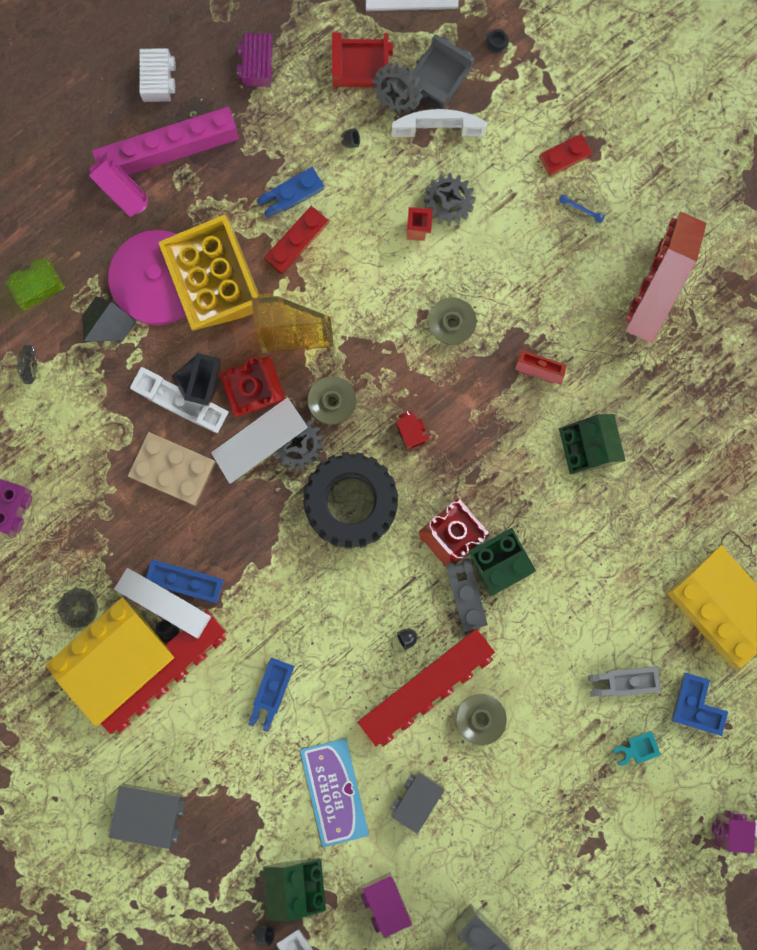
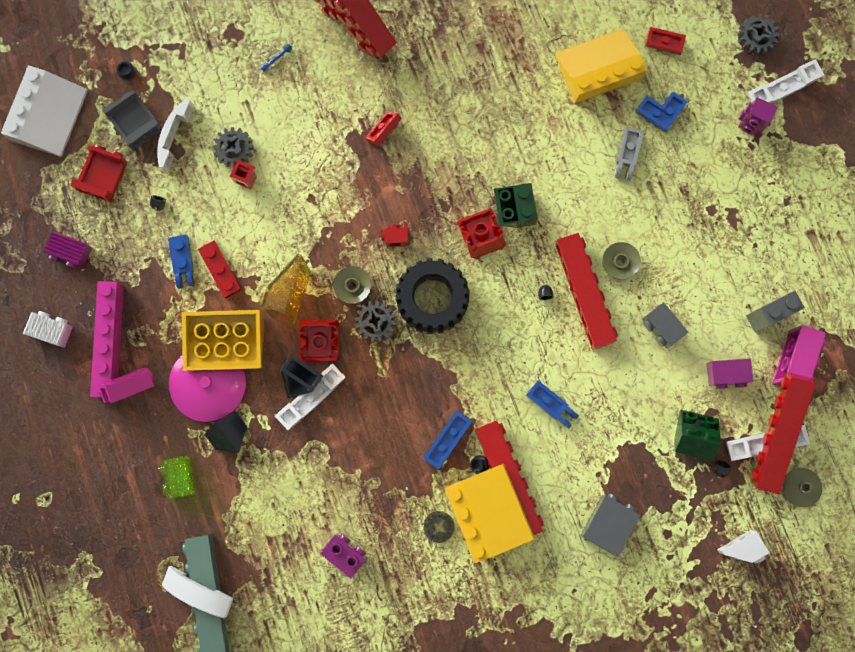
camera: 65 degrees left, 0 degrees up
clear smoke gear [18,345,38,384] -> none
white slope [114,568,211,638] -> none
tan plate [128,432,216,506] -> none
white sticker [211,397,308,484] -> none
sticker [300,738,369,847] -> none
dark grey gear [372,62,423,114] -> none
olive dish [428,297,477,345] -> none
dark grey plate [445,558,488,632] -> none
red plate [539,133,592,177] -> none
dark green slope [559,414,626,475] -> none
teal plate [612,731,661,766] -> none

